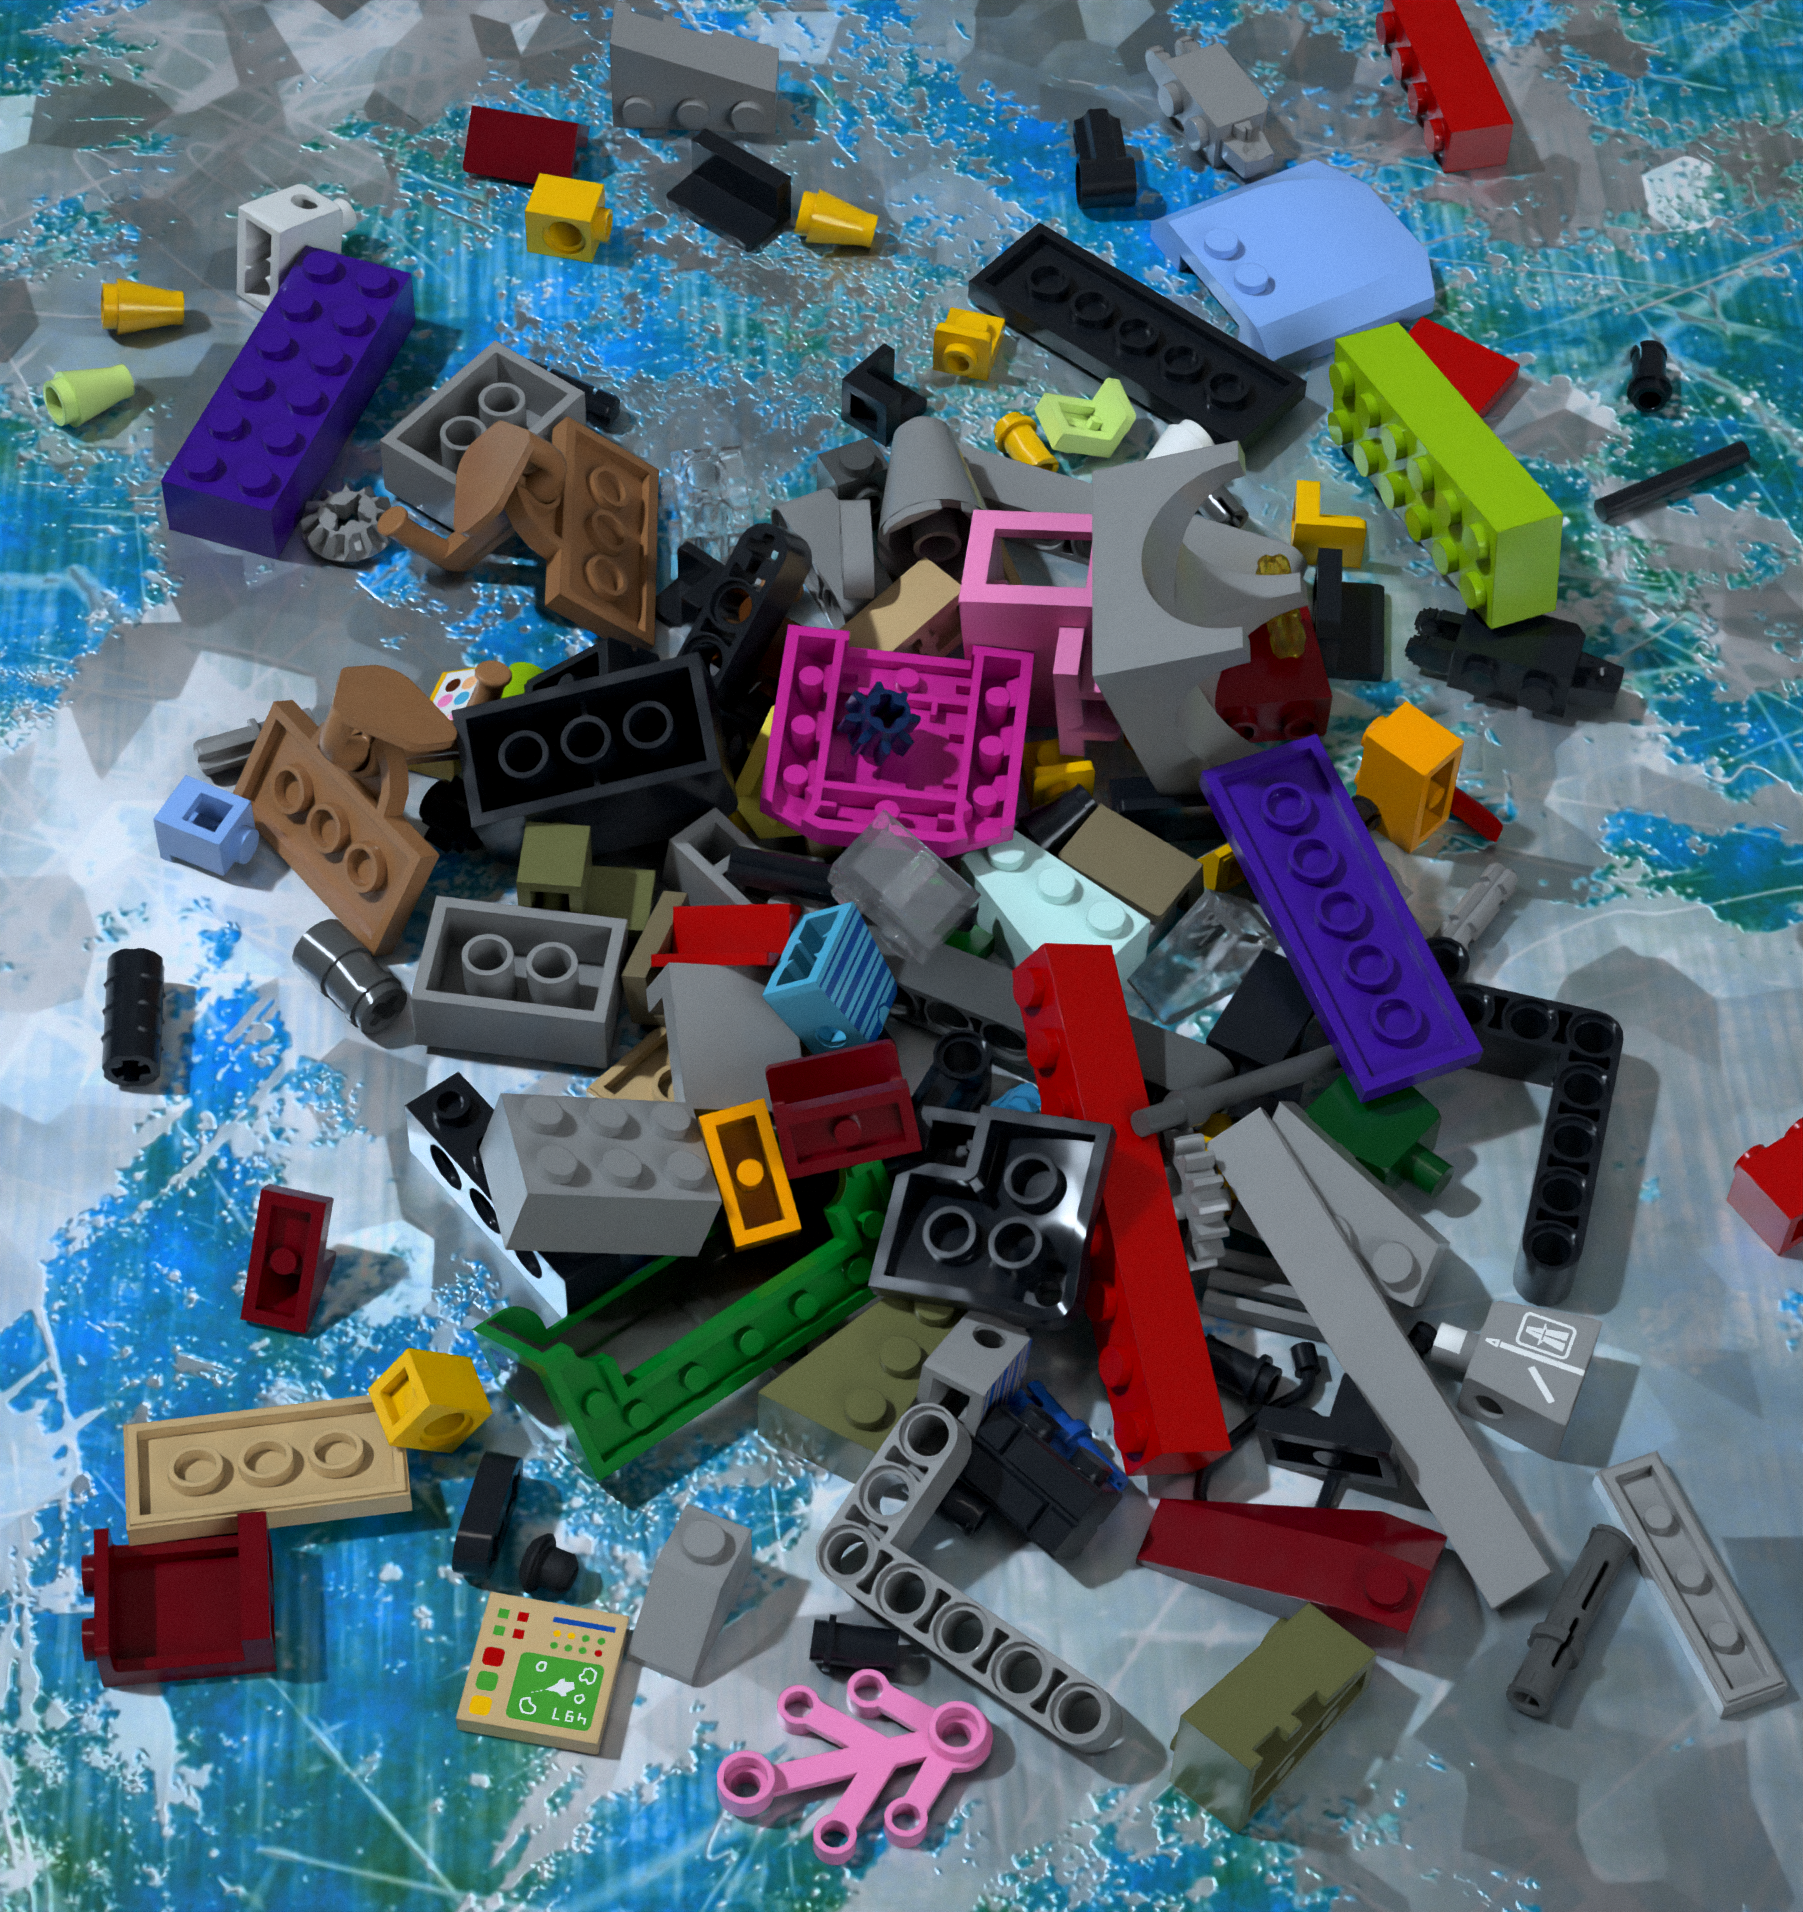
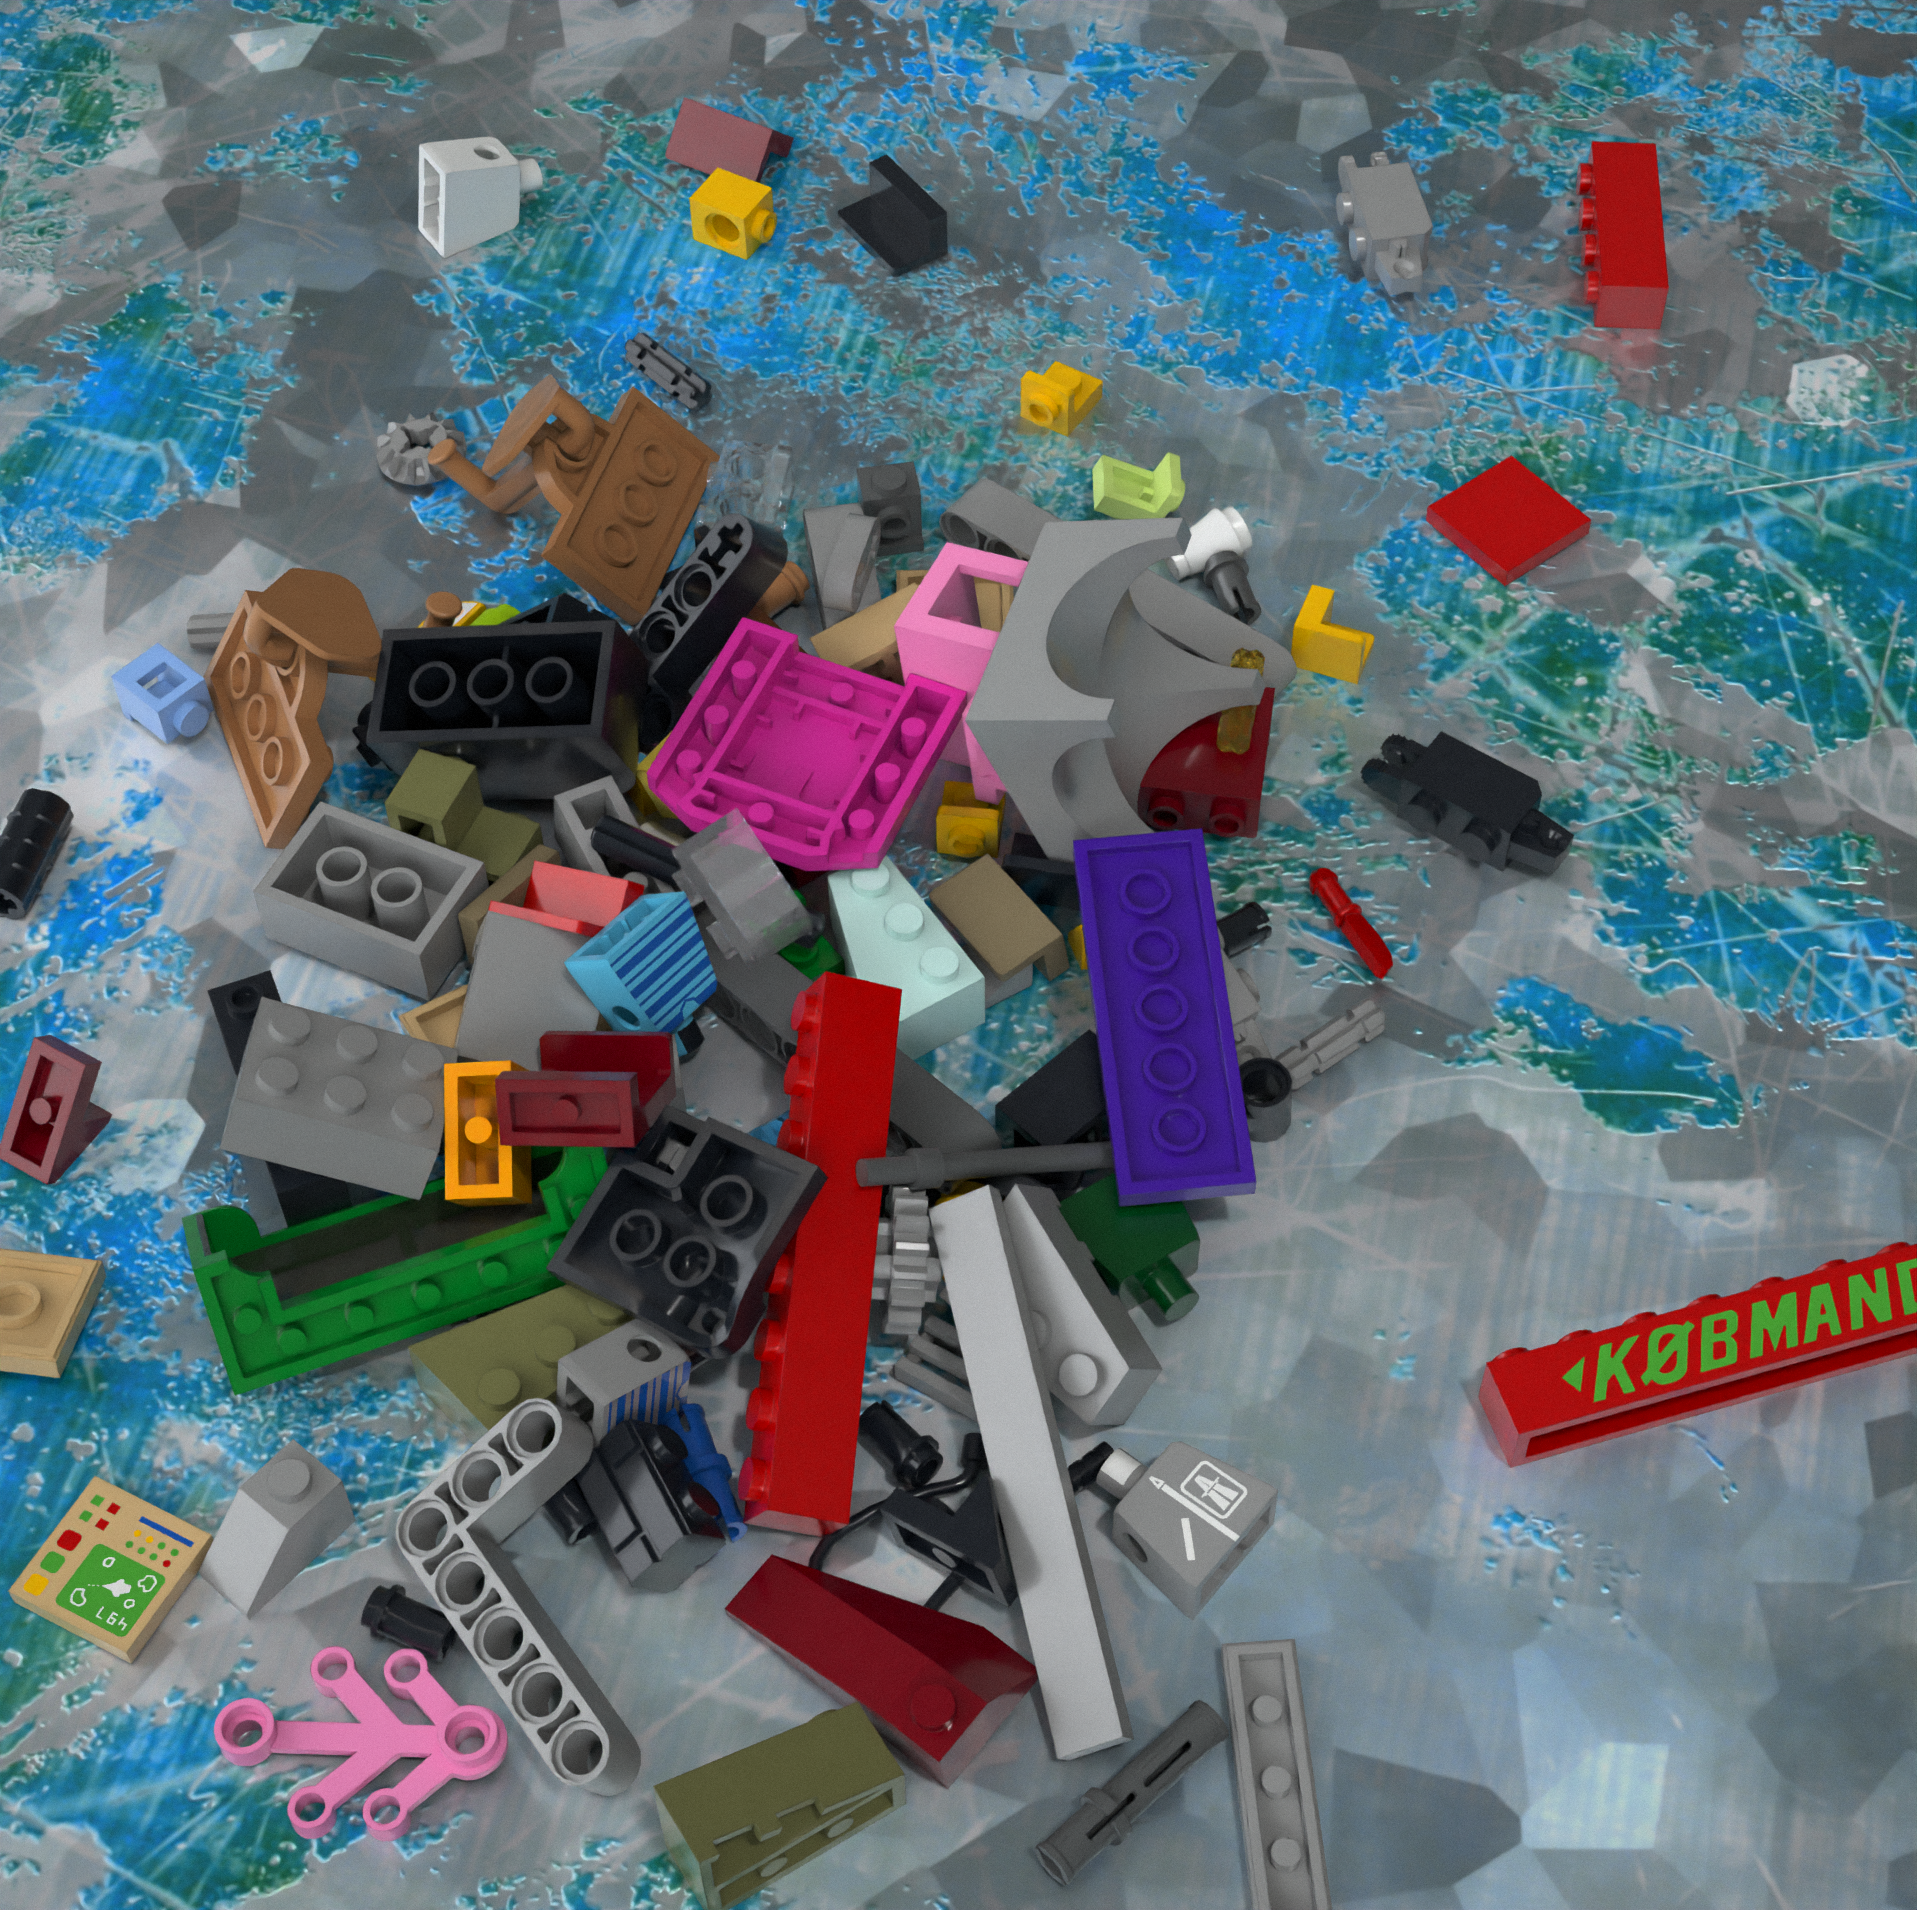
camera: 20 degrees right, 0 degrees up
yellowish green cone [43,364,135,428] -> none
yellow cone [101,278,184,335] -> none
dark purple brick [161,245,416,560] -> none
dark grey piece [292,919,407,1034] -> none
yellow brick [367,1348,493,1454] -> none
light grey brick [380,340,587,531] -> none
black beam [452,1450,523,1580] -> none
black piece [519,1533,579,1595] -> none
light grey wedge [610,0,779,134] -> none
yellow cone [794,188,879,248] -> none
dark blue gear [837,682,921,766] -> none
black panel [841,343,927,447] -> none
light grey cone [876,416,988,580] -> none
black piece [907,1029,992,1157] -> none
black plate [968,222,1307,453] -> none
yellow pin [993,412,1059,472] -> none
black cone [1014,783,1098,859] -> none
black piece [1073,108,1137,209] -> none
clear slope [1127,889,1281,1026] -> none
light blue wedge [1150,159,1435,370] -> none
black panel [1312,548,1385,682] -> none
lime brick [1328,322,1563,629] -> none
light orange brick [1354,701,1464,854] -> none
black beam [1449,982,1623,1307] -> none
black bar [1594,441,1750,521] -> none
black pin [1627,340,1672,413] -> none

